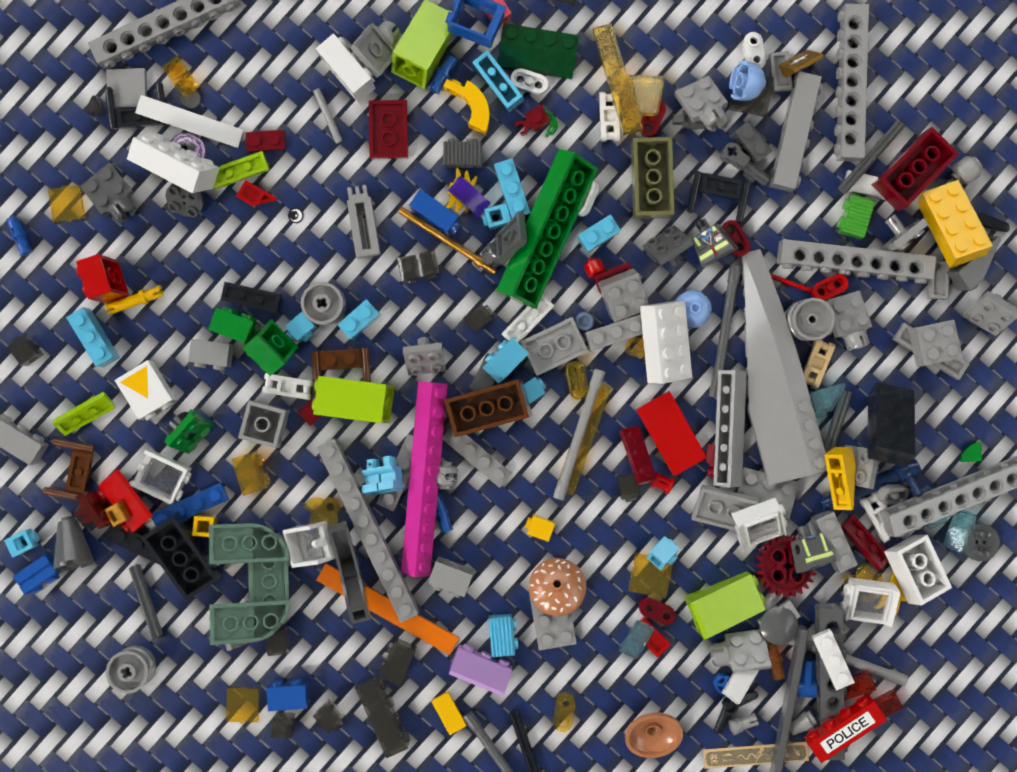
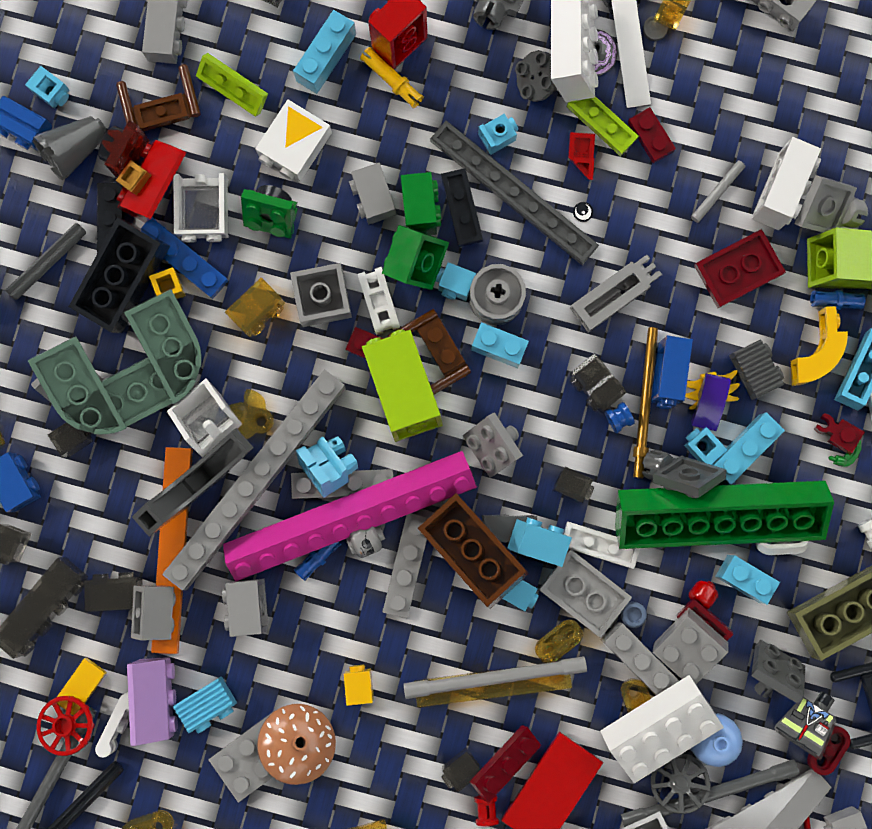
camera: 65 degrees right, 5 degrees down
none -> red wheel [36,696,94,756]
none -> white plate [95,692,129,758]
none -> light grey brick [131,586,176,640]
none -> dark grey tile [430,121,599,266]
none -> medium azure brick [478,113,518,155]
none -> blue wheel [605,402,635,434]
none -> dark grey wheel [651,753,711,814]

